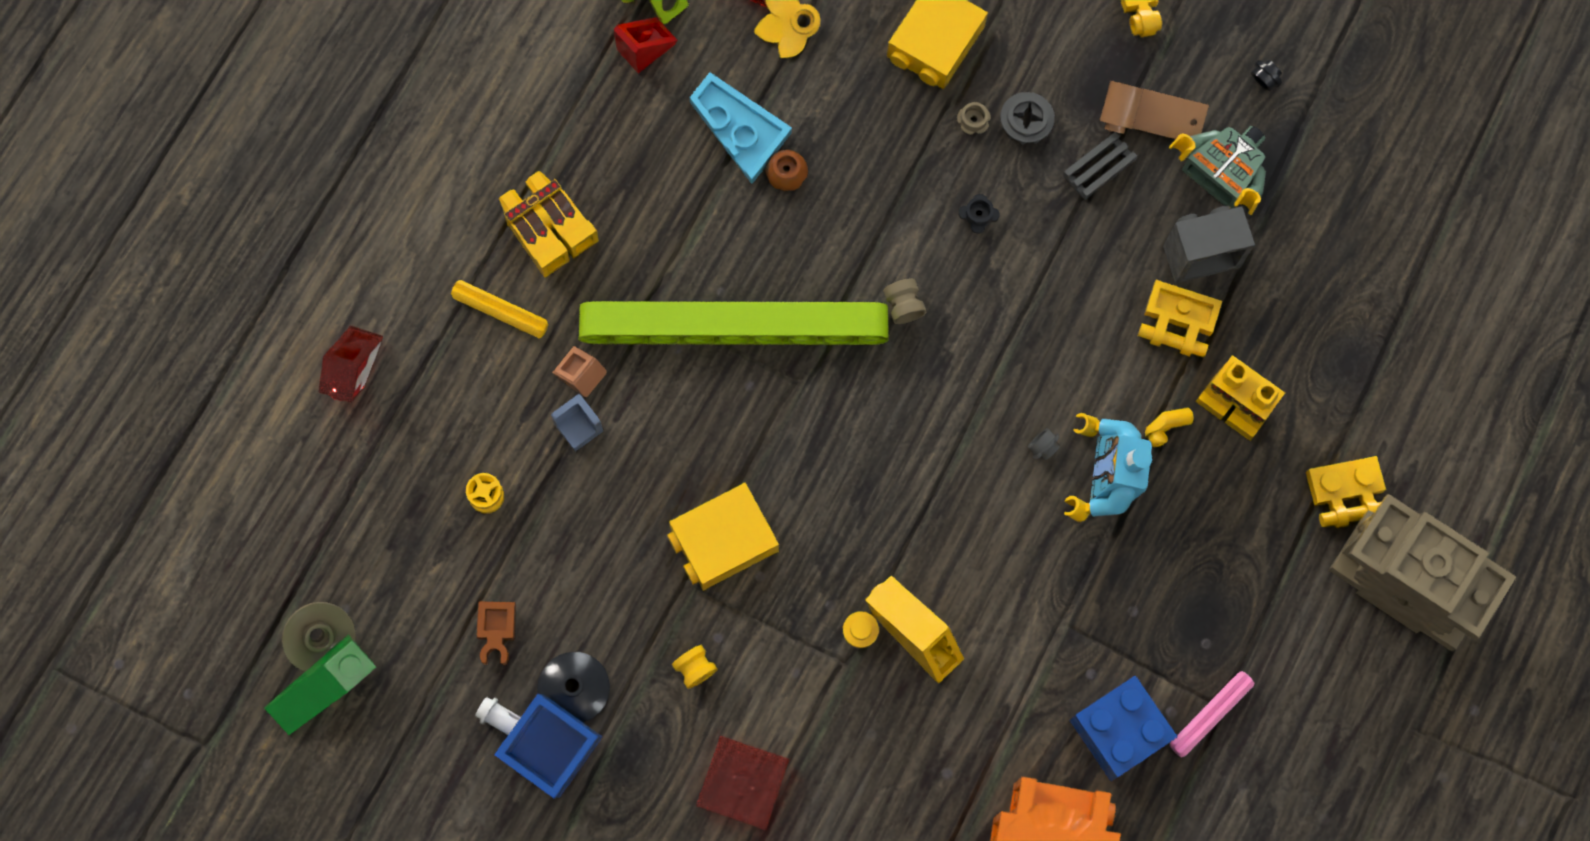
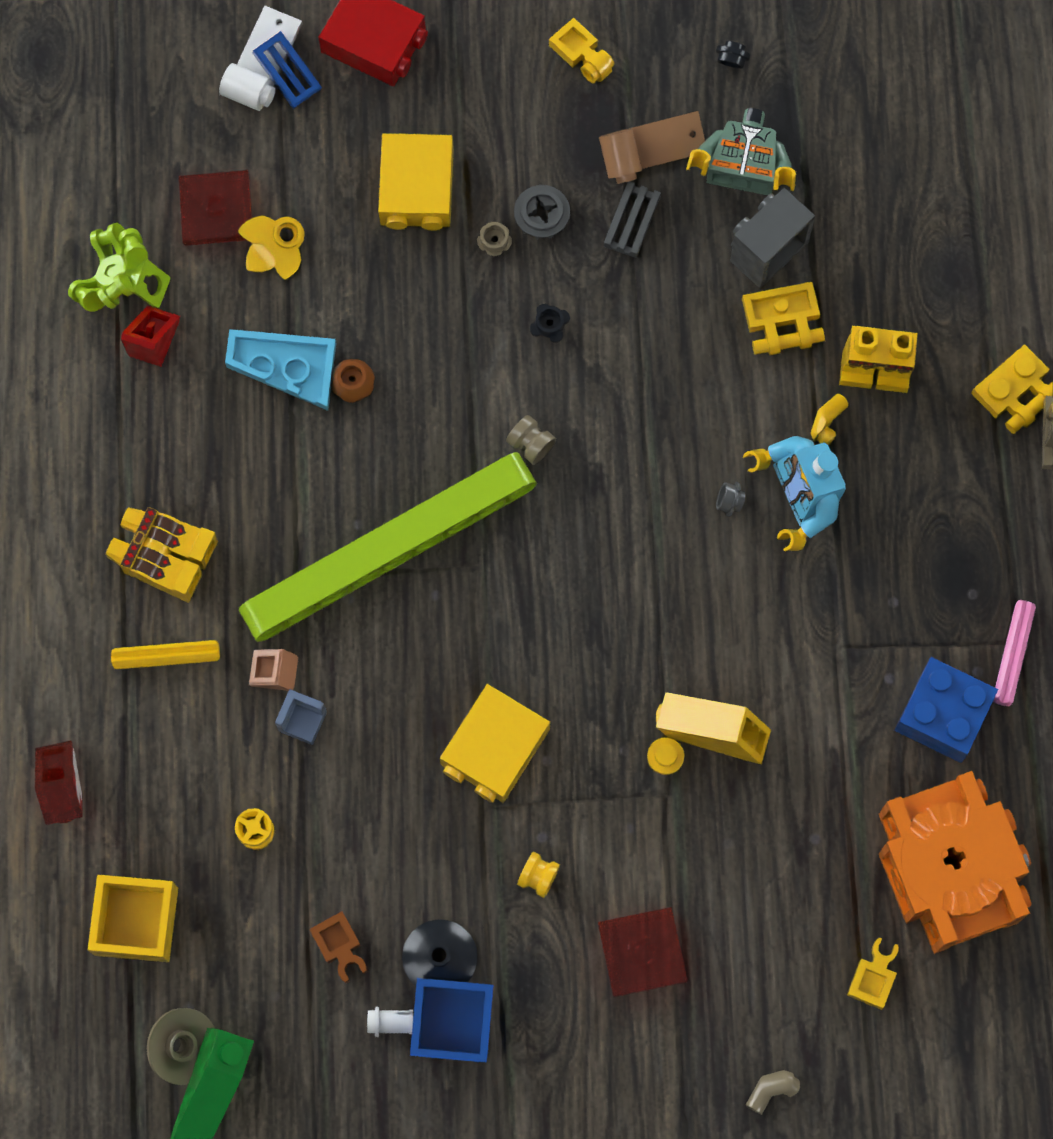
camera: 25 degrees left, 0 degrees up
none -> yellow piece [88,875,178,962]

